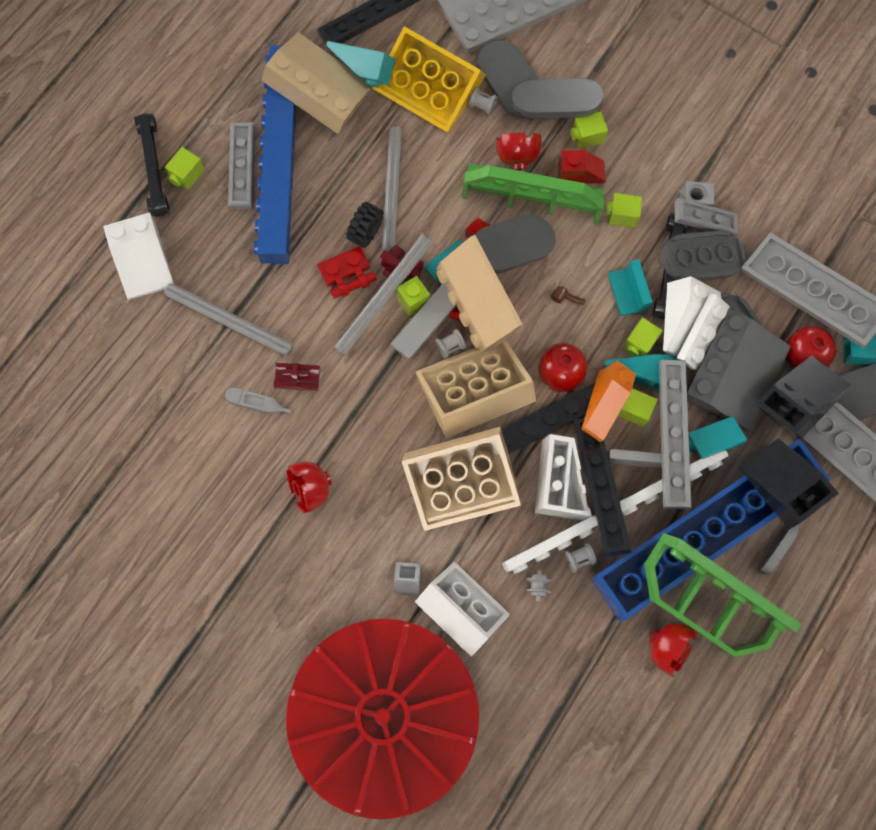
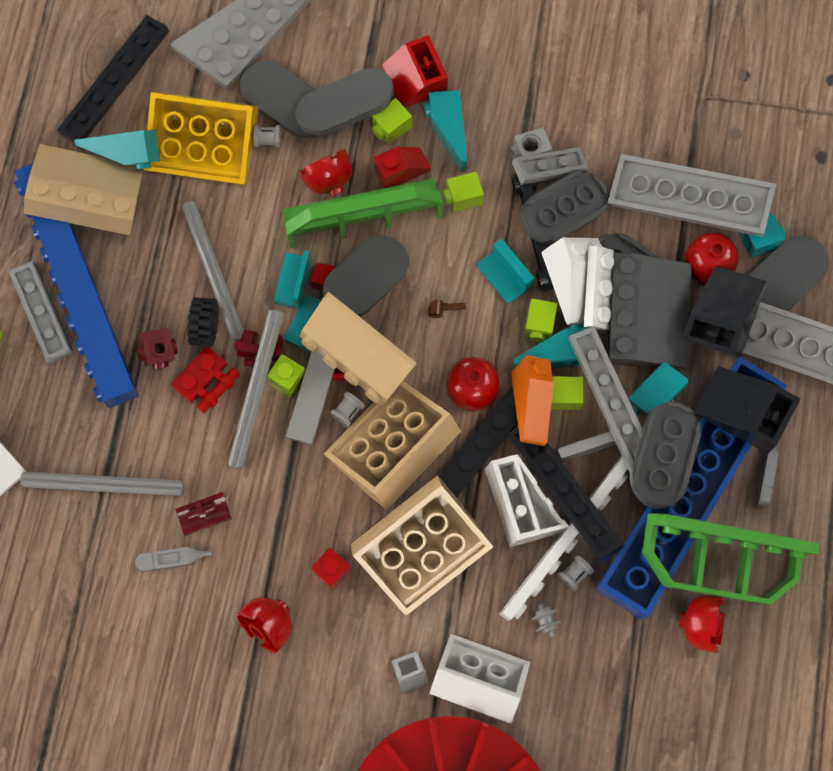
camera: 20 degrees left, 0 degrees up
none -> dark red brick [137,328,178,370]
none -> teal panel [274,250,312,309]
none -> red brick [311,547,352,591]
none -> red slope [382,35,448,108]
none -> teal slope [424,90,467,172]
none -> dark grey tile [630,401,701,509]

